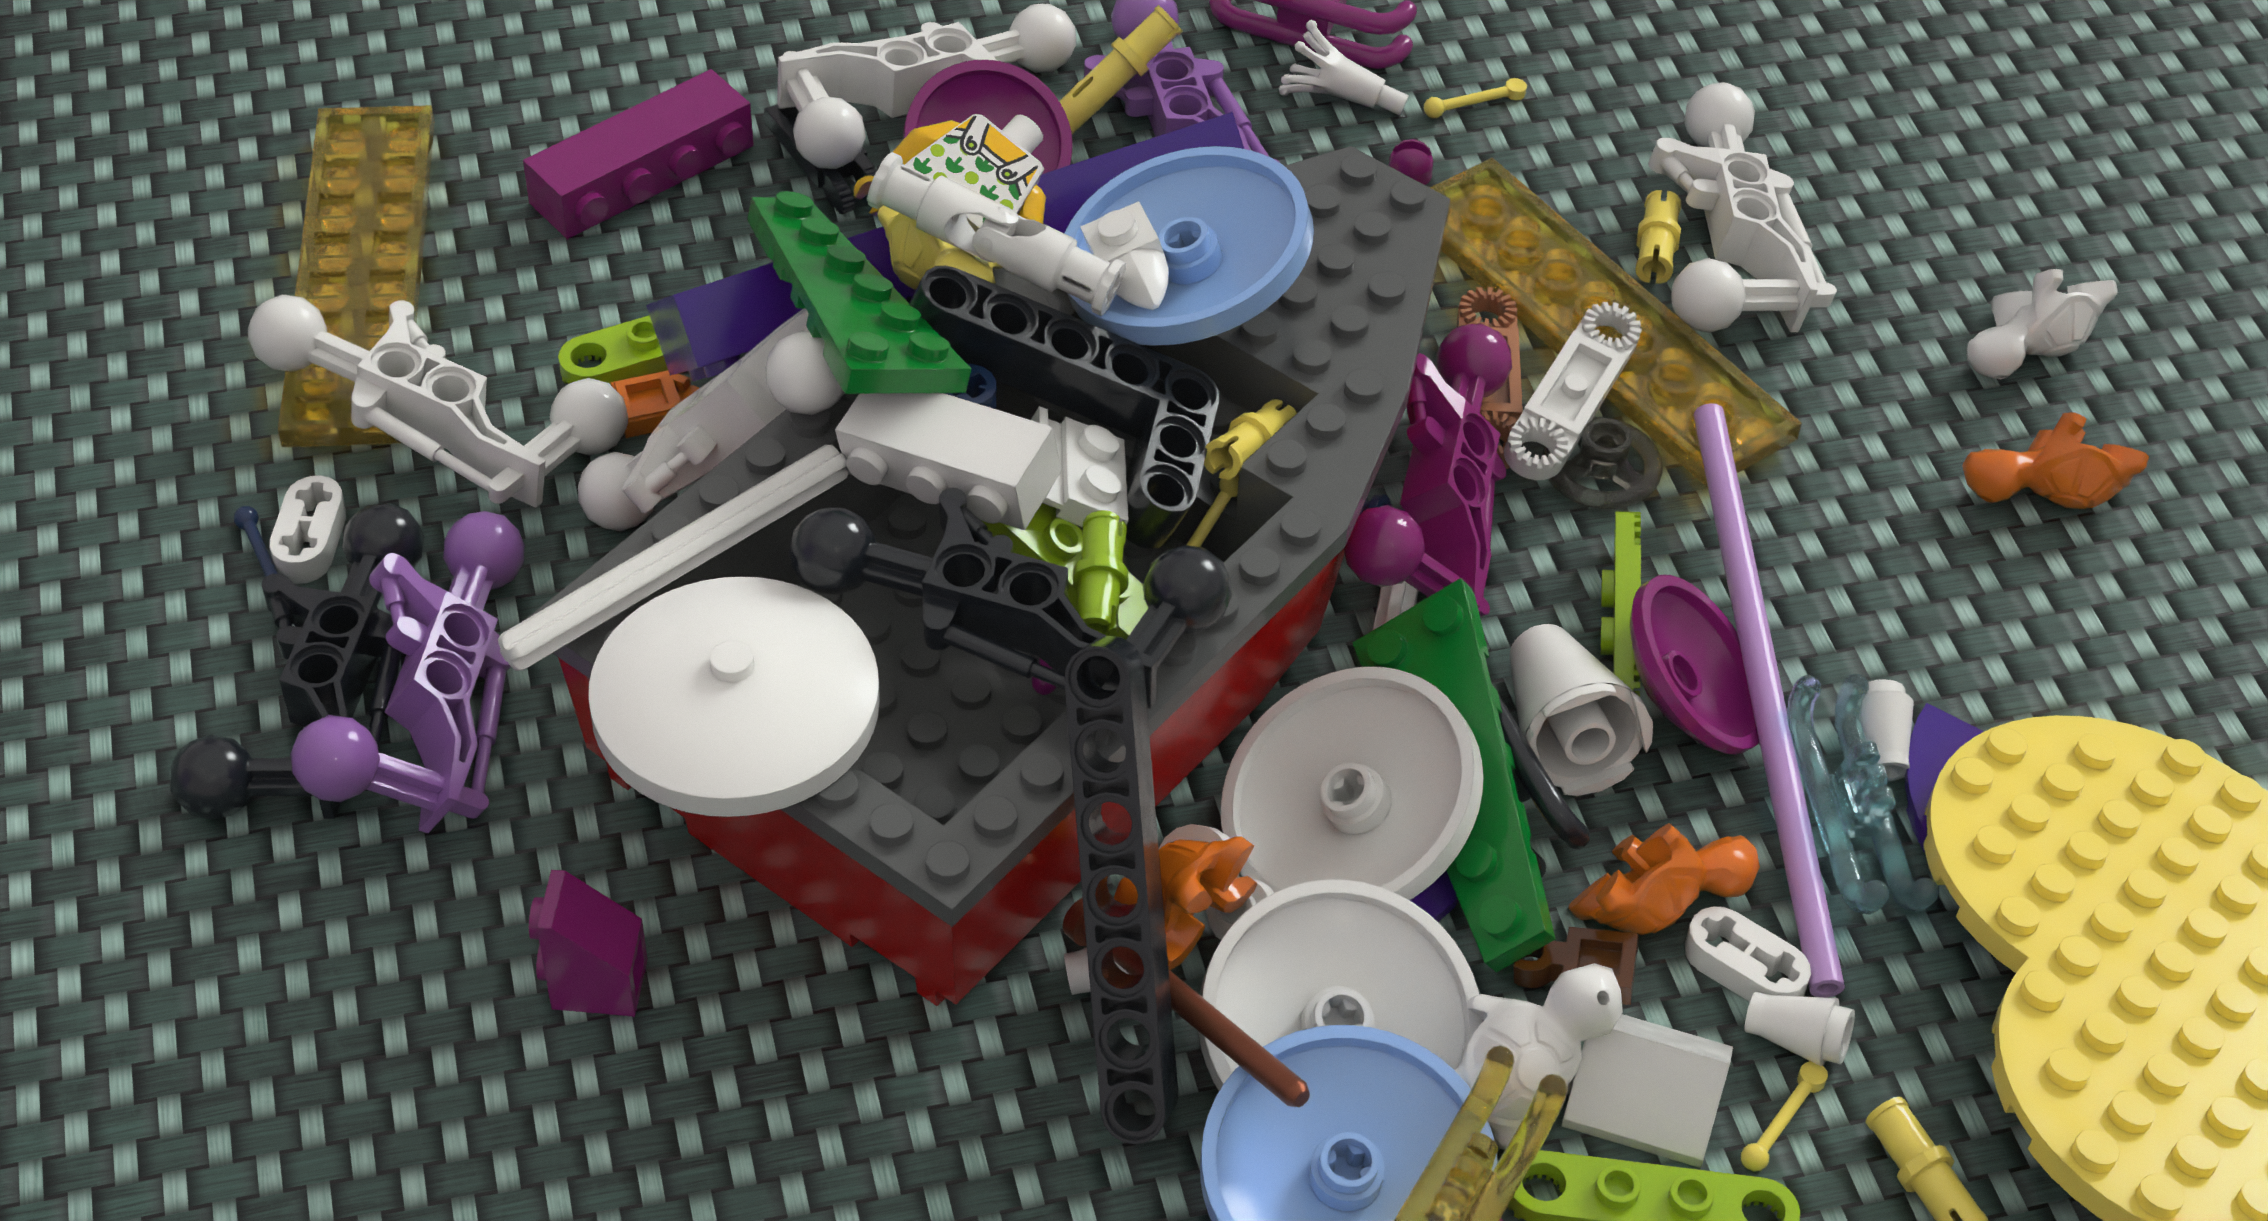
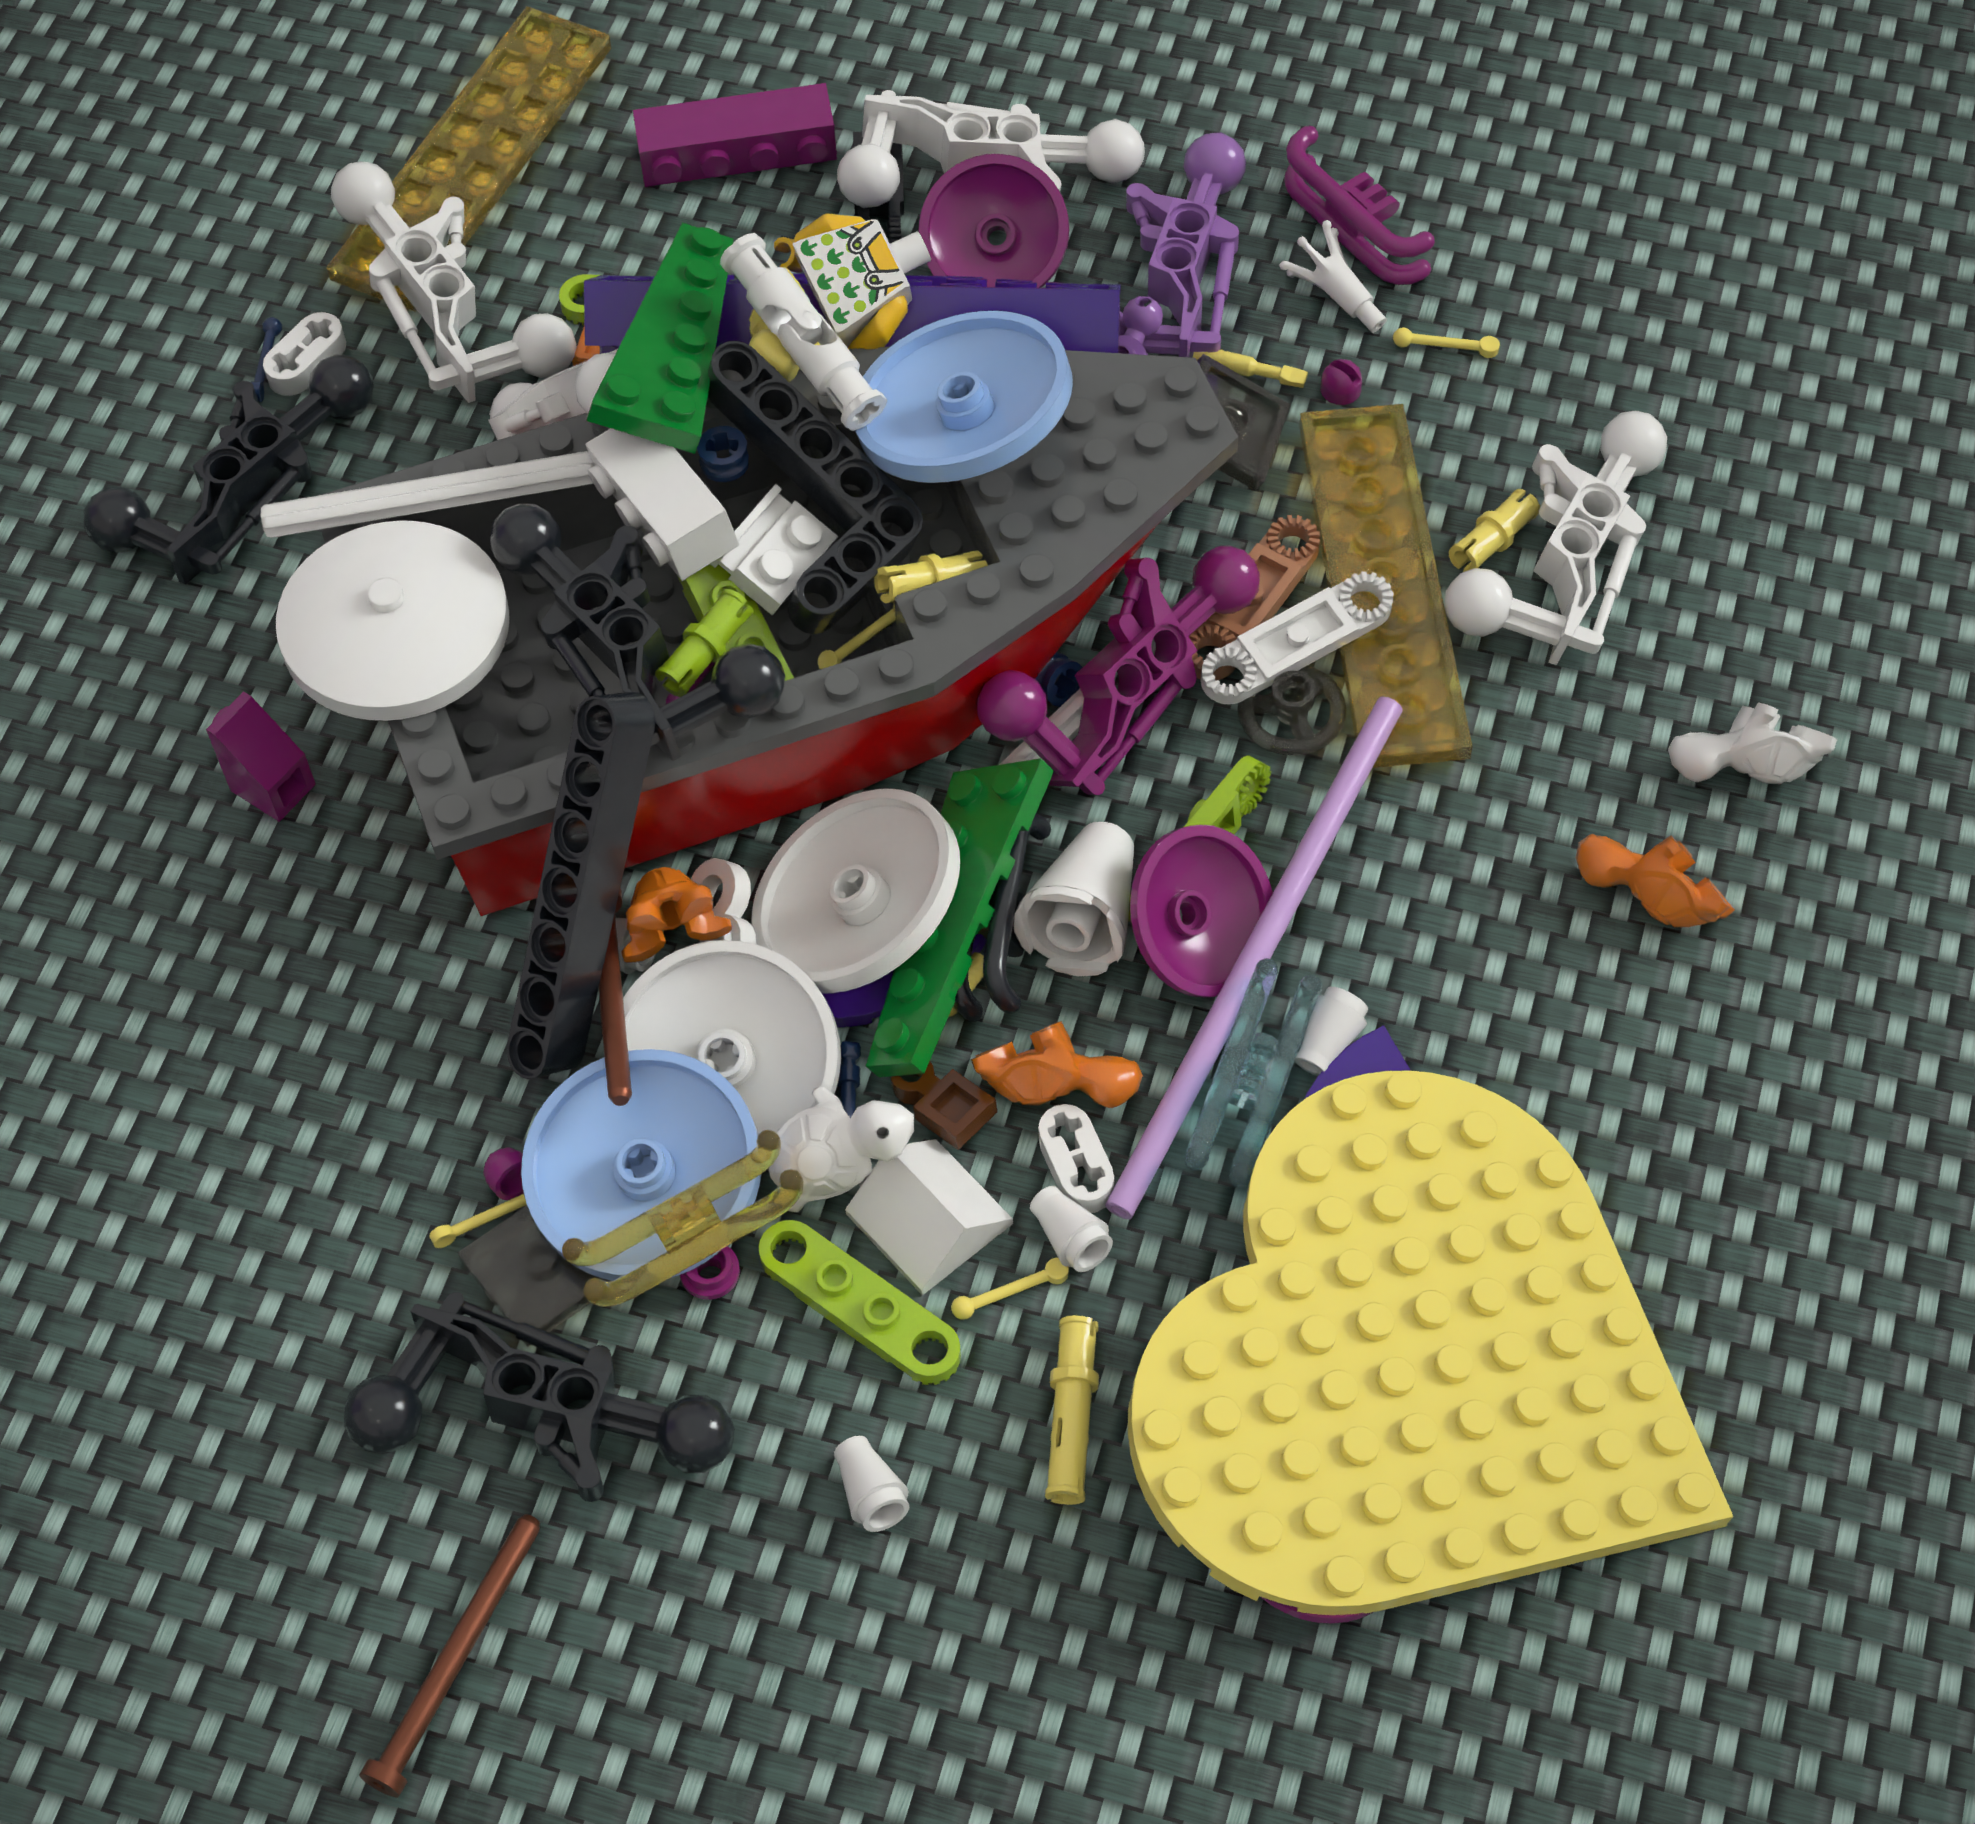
camera: 35 degrees right, 10 degrees up
medium lavender piece [290,511,525,833] -> none
light yellow pin [1059,5,1183,135] -> none
white plate [1080,201,1169,310] -> none

